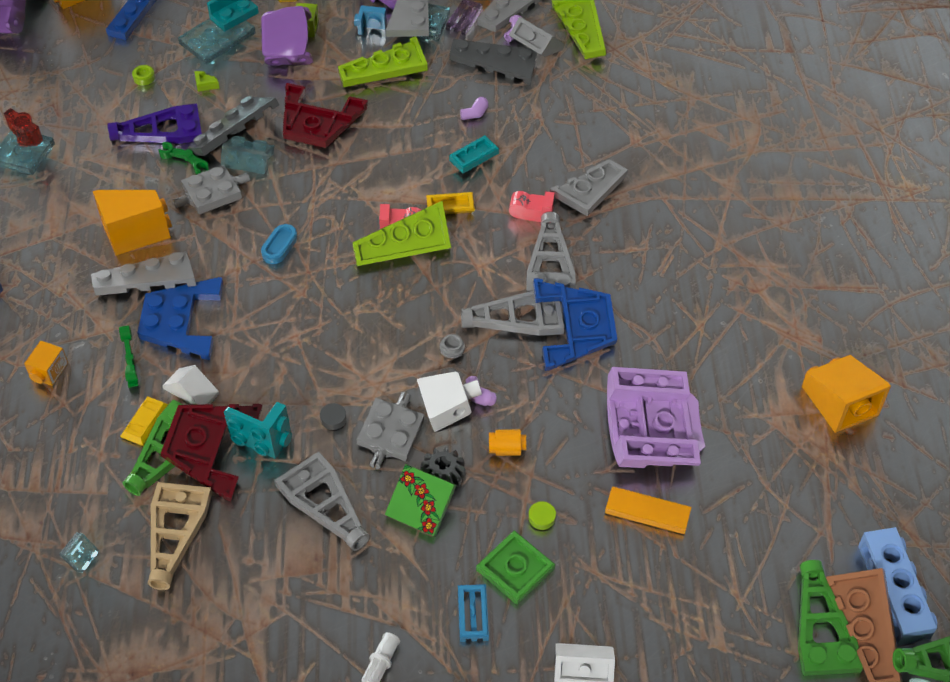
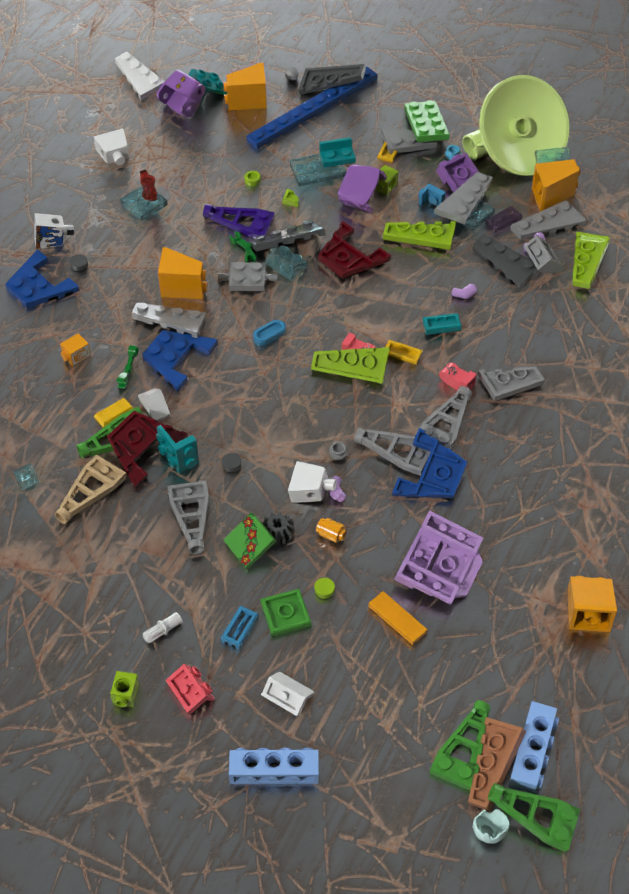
camera: 30 degrees right, 0 degrees up
light grey plate [357,392,425,469] -> none

